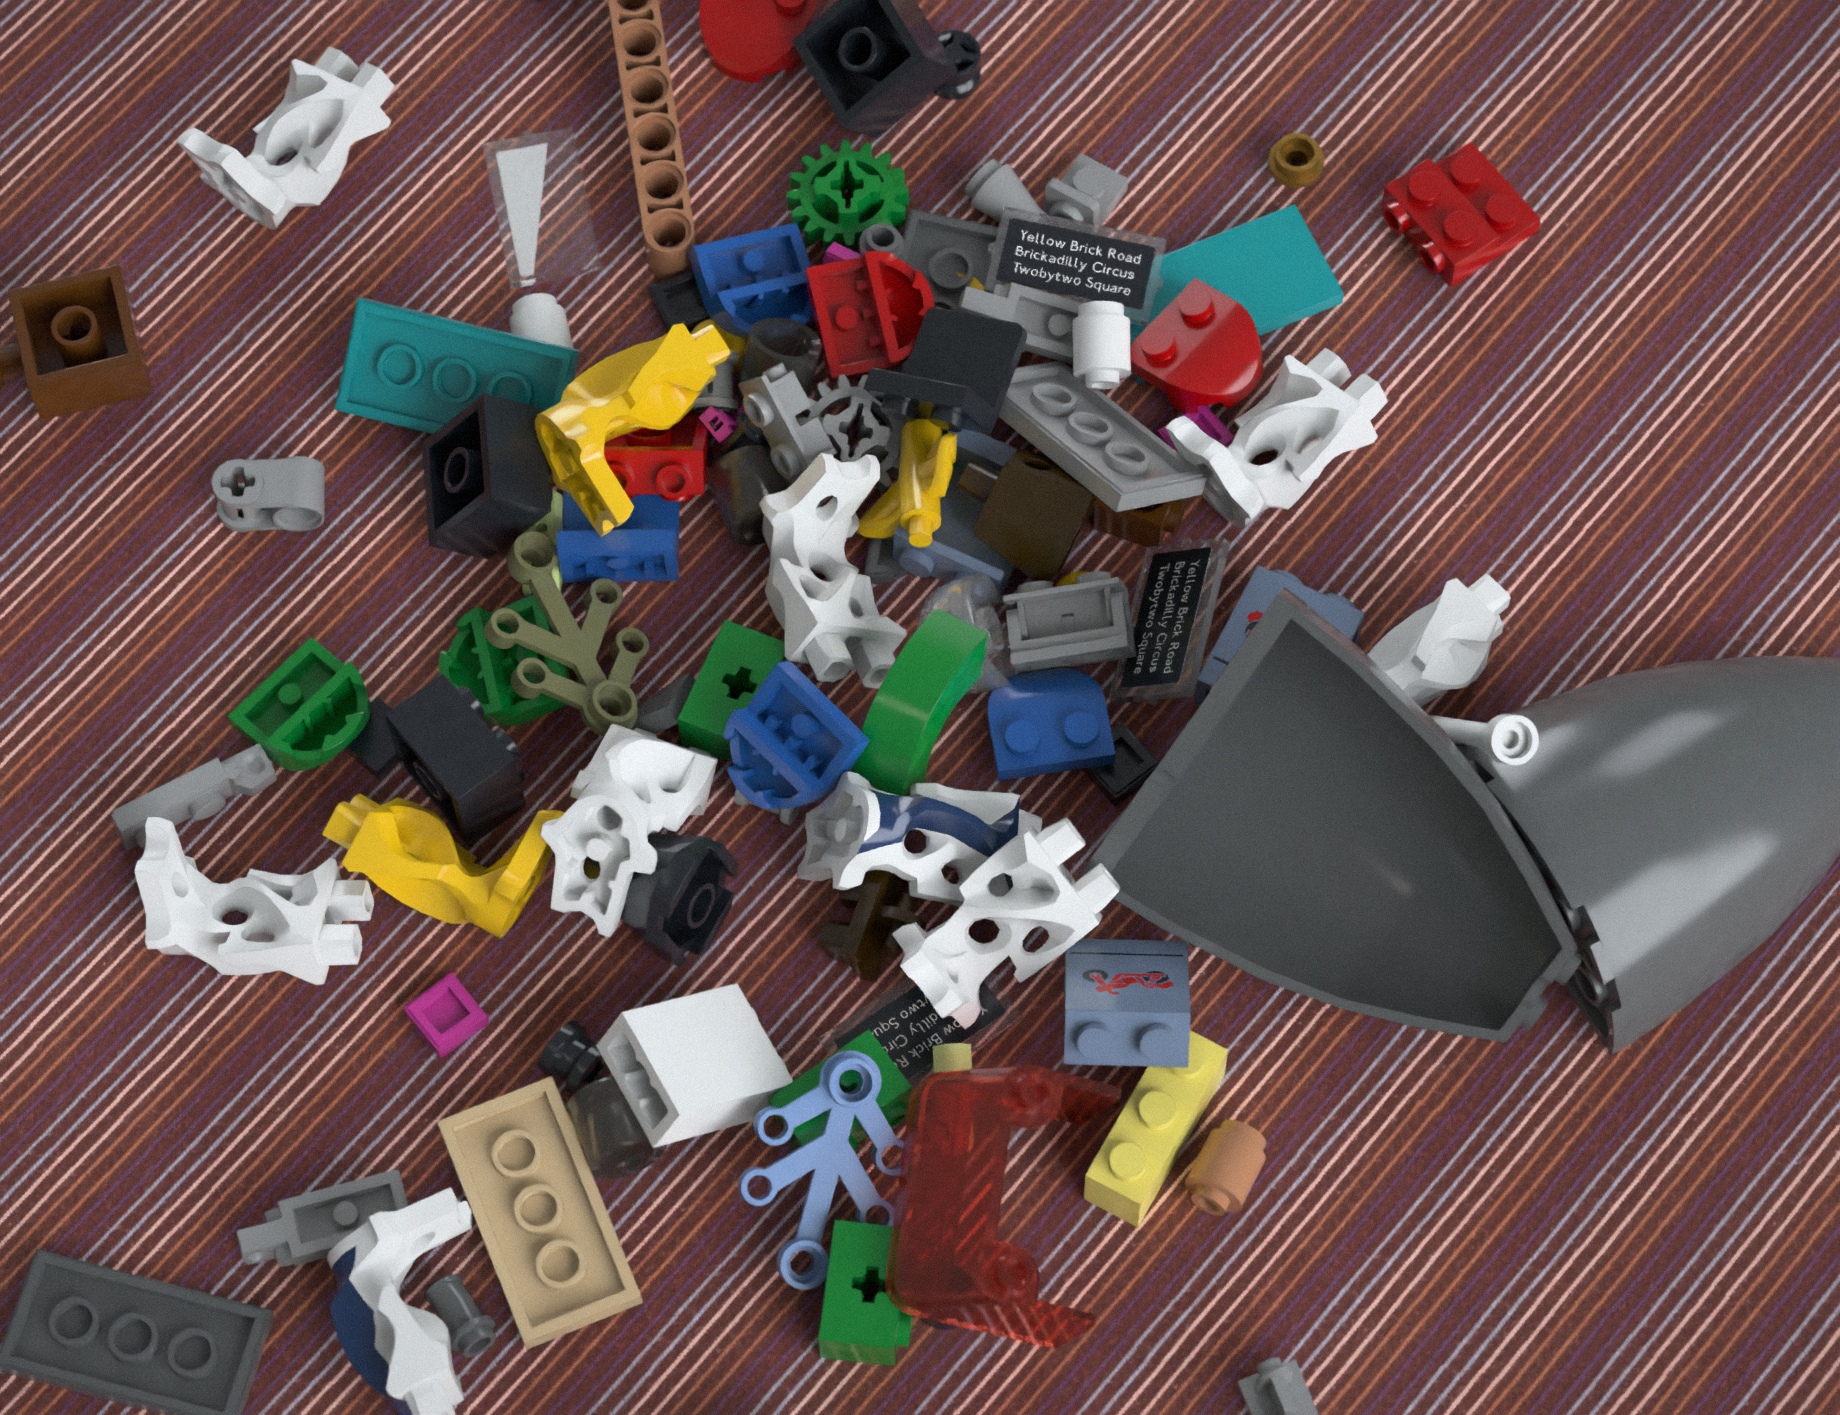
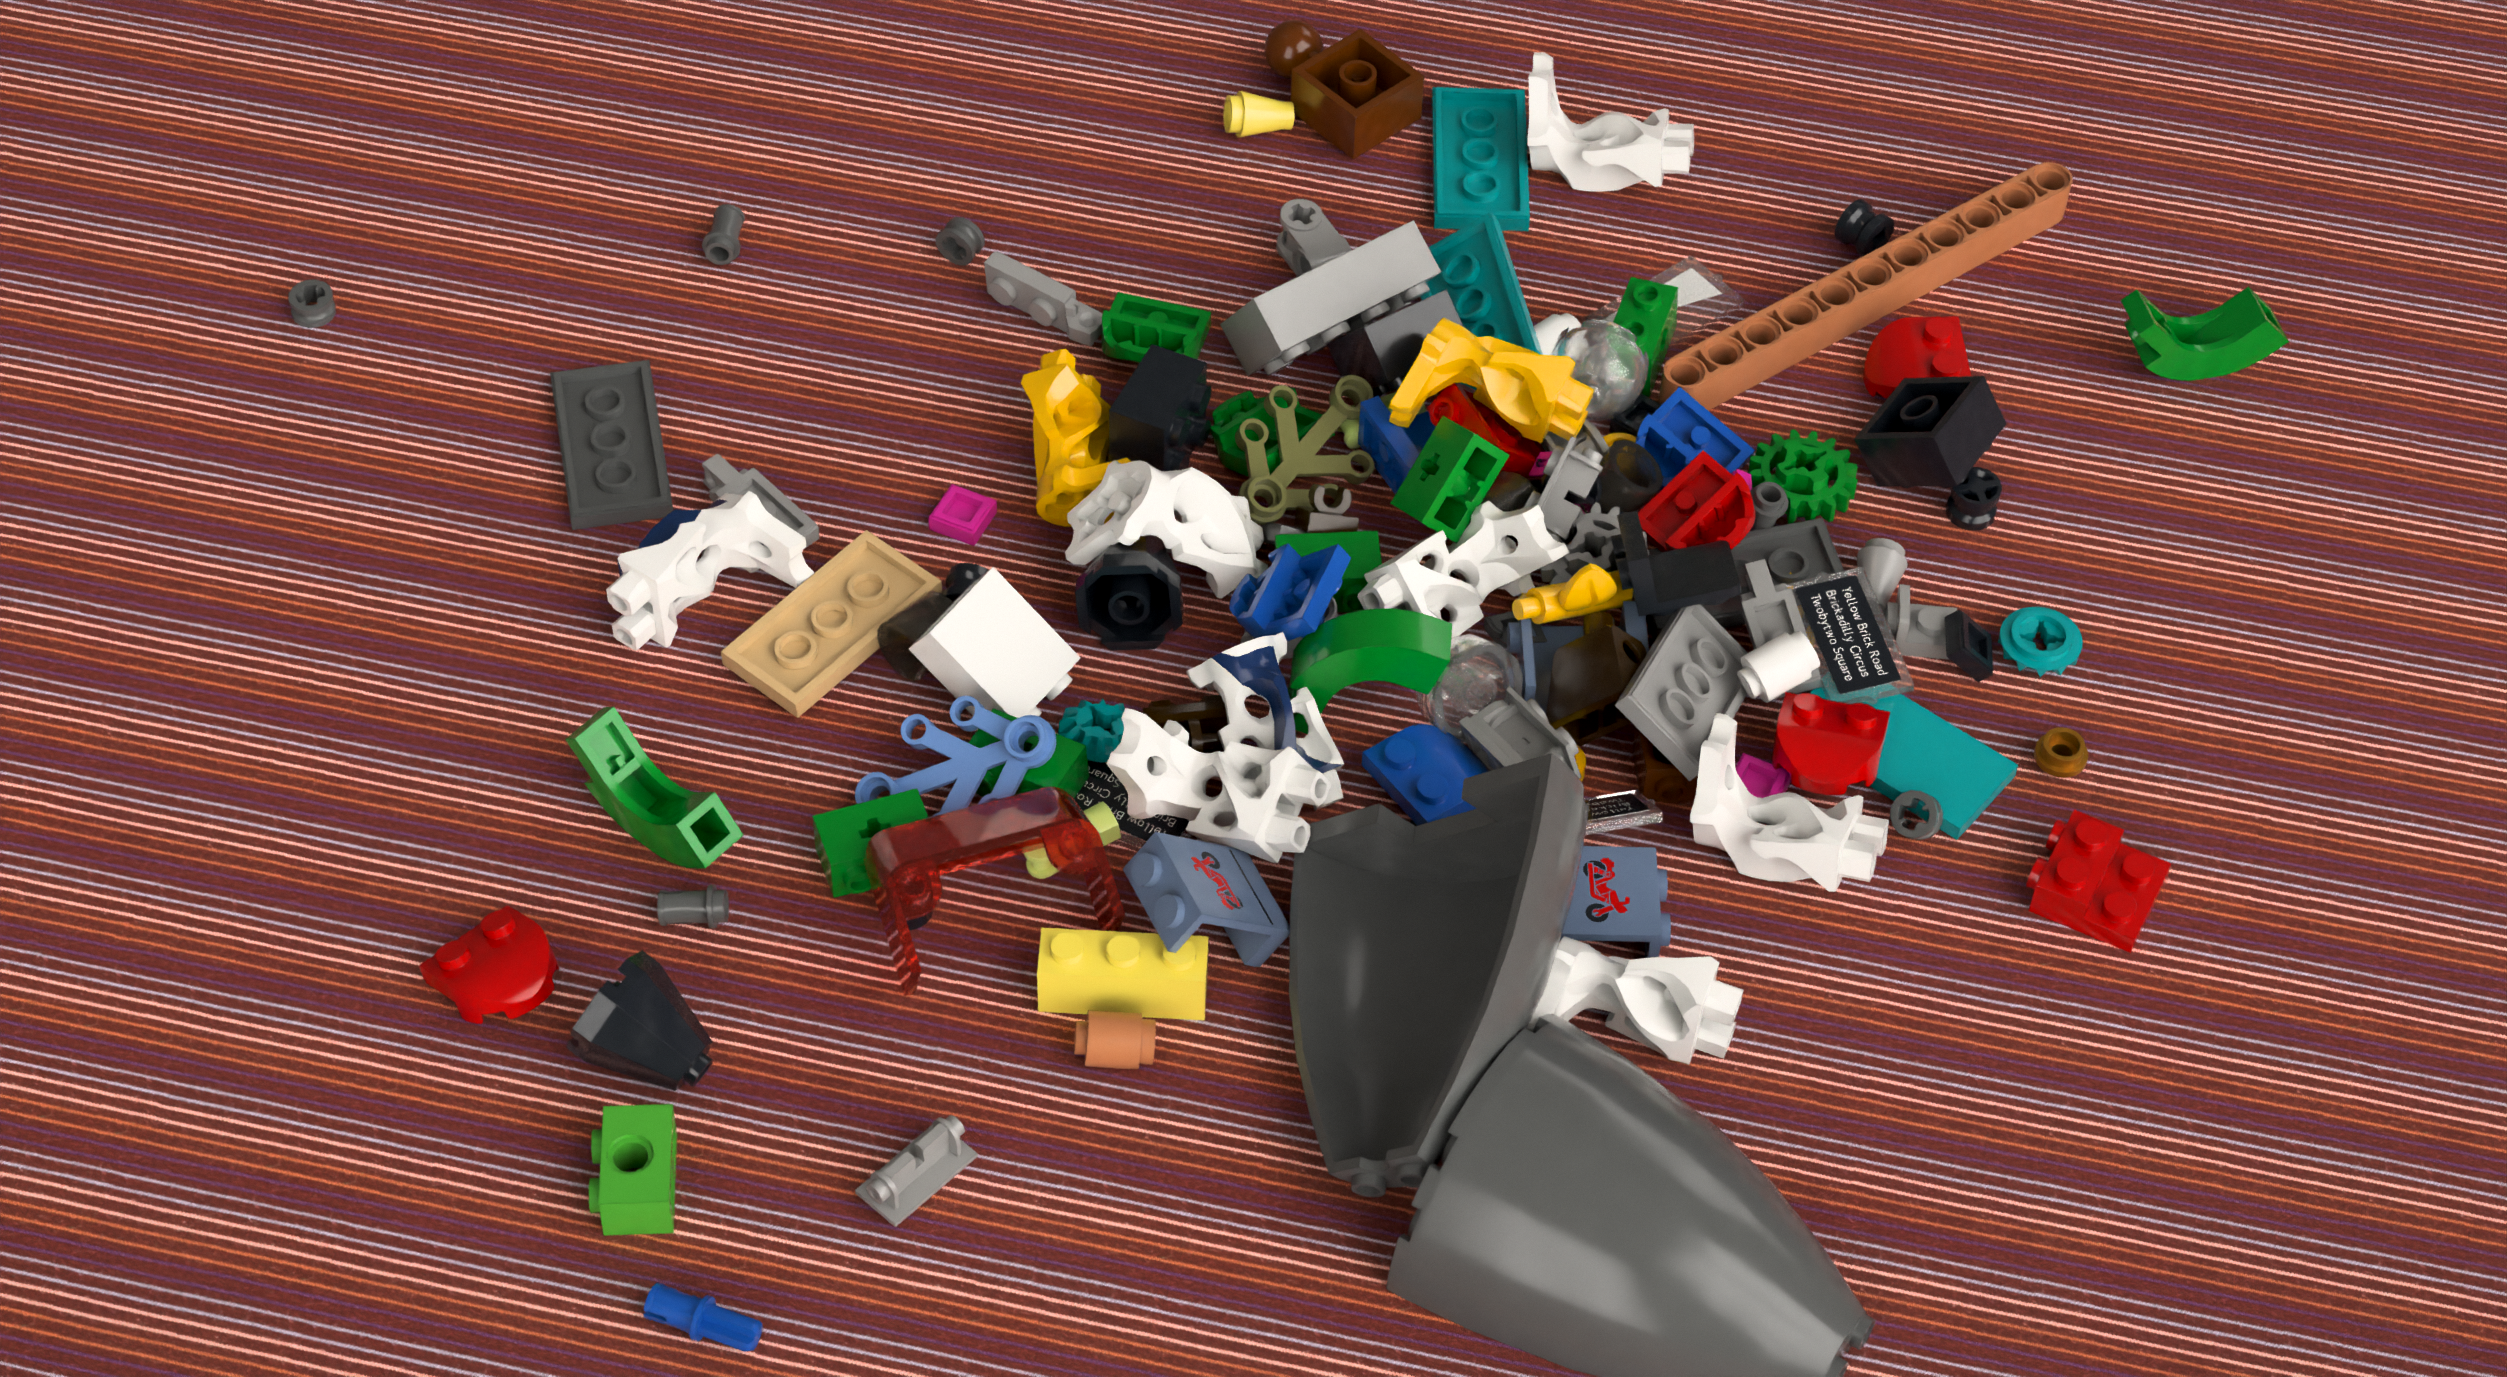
camera: 60 degrees right, 15 degrees down
white hips [134,817,374,985] -> none
dark grey pin [425,1274,496,1357] -> none
white piece [1429,714,1539,765] -> none
none -> dark grey bush [936,217,985,266]
none -> teal gear [1058,698,1125,762]
none -> brick [1220,220,1441,376]
none -> light yellow cone [1223,91,1295,138]
none -> dark brown tile [1294,484,1359,533]
none -> green brick [1390,416,1510,543]
none -> teal tile [1432,87,1530,231]
none -> clear cylinder [1550,319,1649,421]
none -> green brick [1602,277,1678,397]
none -> dark grey bush [1890,790,1943,840]
none -> black tile [1945,610,1993,682]
none -> teal gear [1998,607,2083,677]

